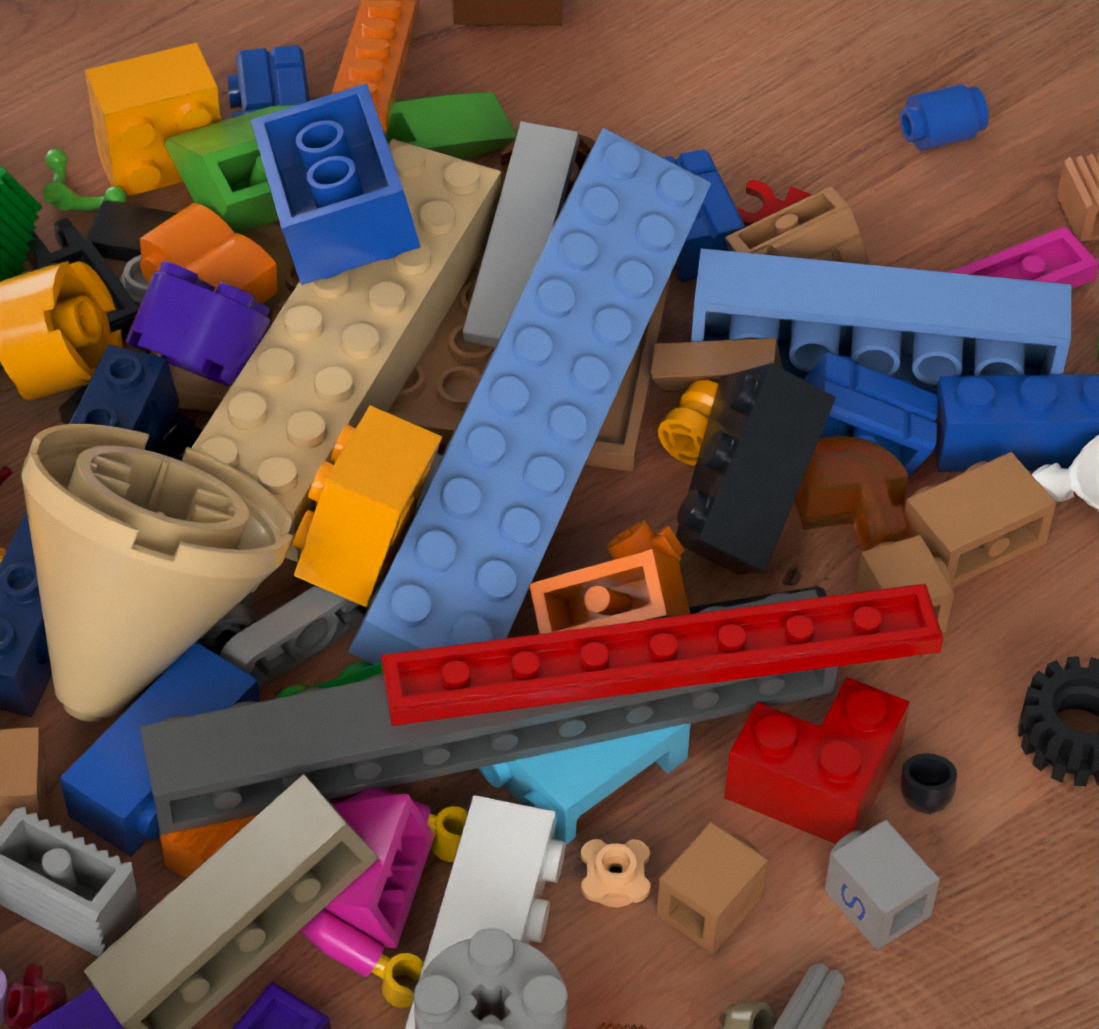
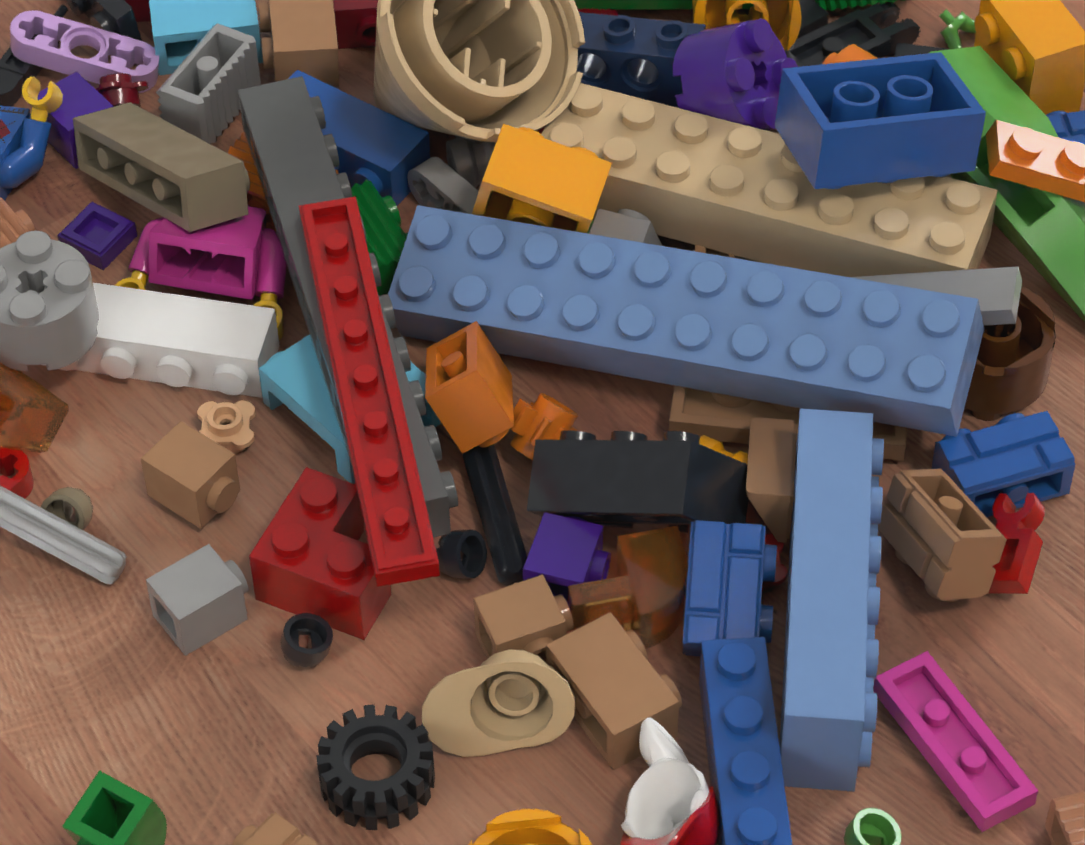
camera: 90 degrees right, 0 degrees up
none -> tan piece [422,649,575,757]
none -> dark purple brick [523,512,611,619]

